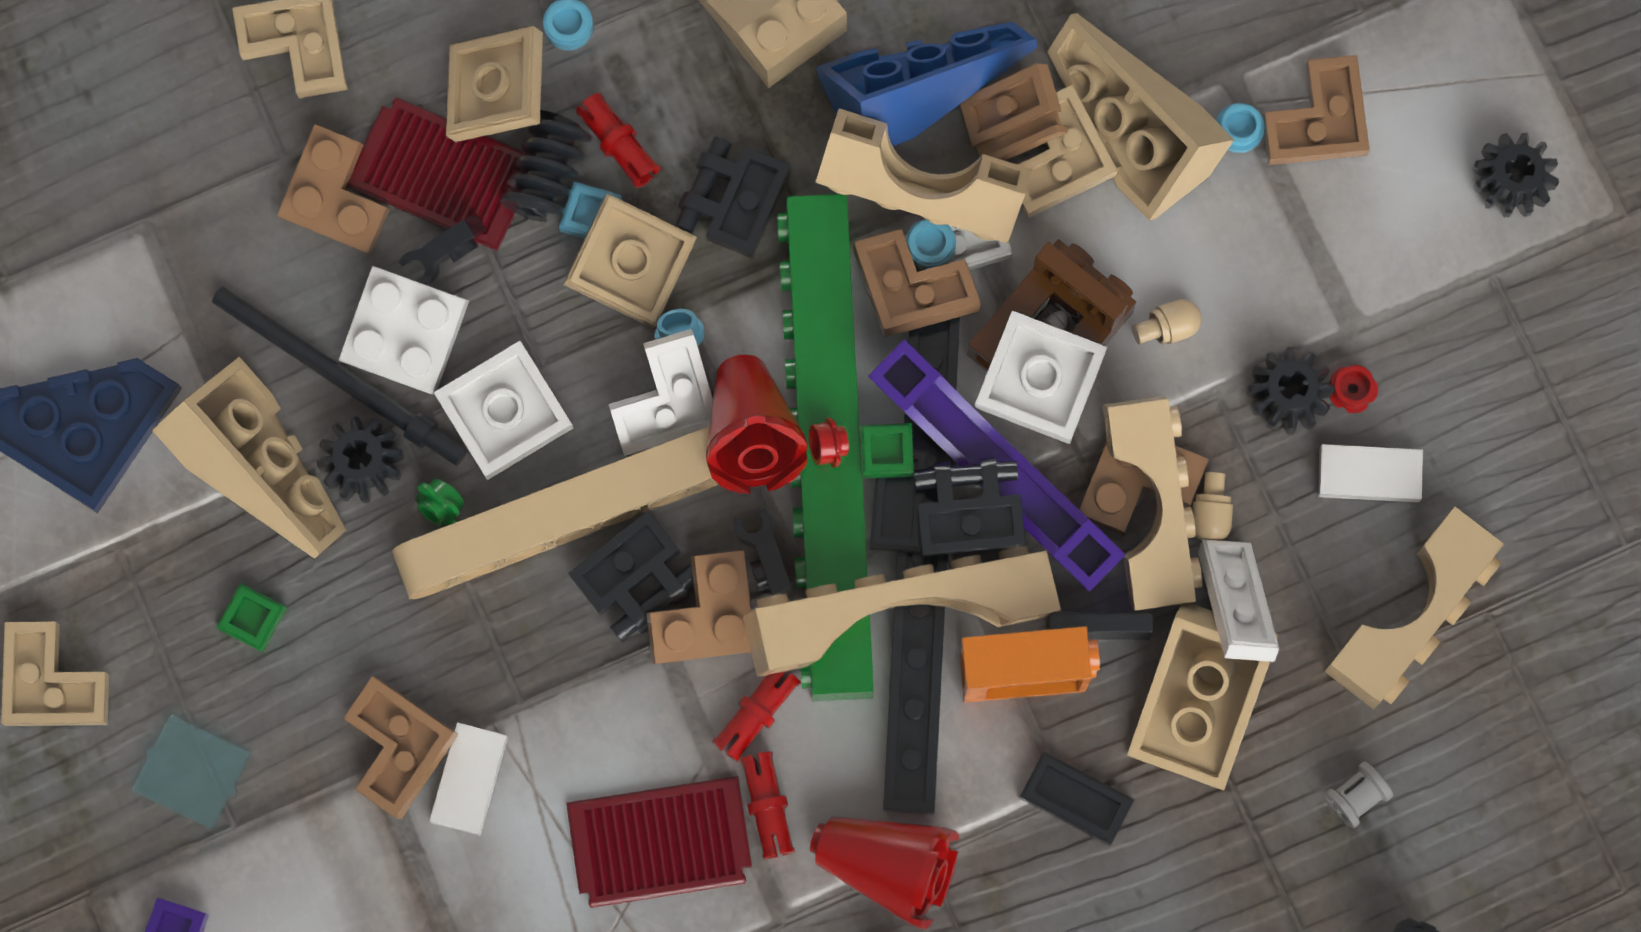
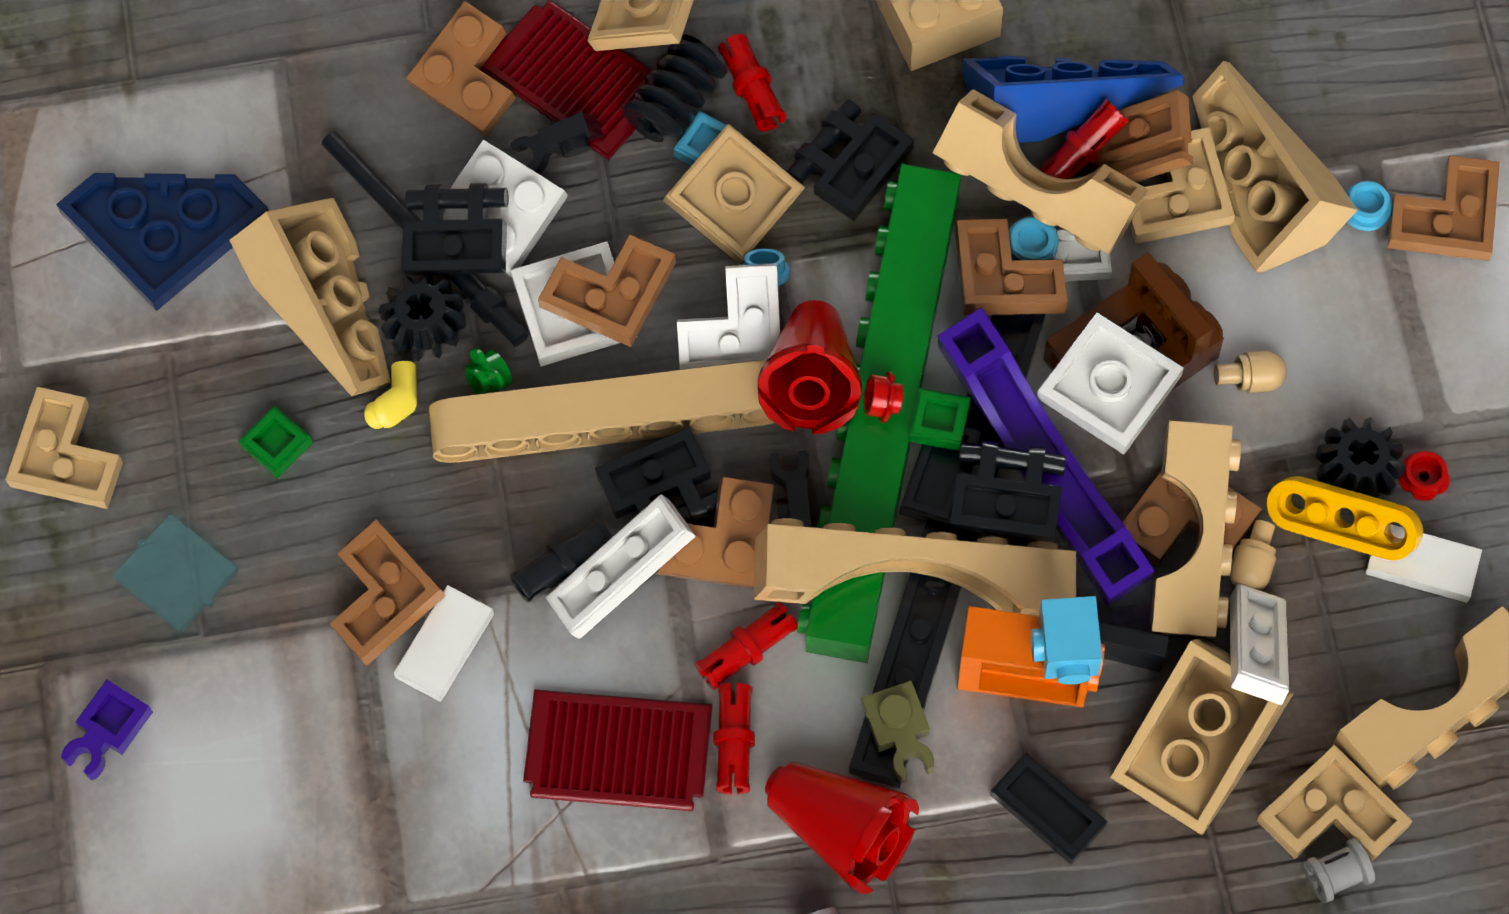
camera: 15 degrees right, 10 degrees down
none -> light yellow arm [364,361,417,429]
none -> black plate [402,183,509,275]
none -> black pin [510,518,612,602]
none -> medium nougat plate [538,234,676,347]
none -> white tile [545,494,696,639]
none -> olive plate [861,681,934,783]
none -> medium azure brick [1031,596,1103,684]
none -> red pin [1038,99,1129,179]
none -> tan plate [1257,745,1412,862]
none -> yellow plate [1267,476,1423,561]

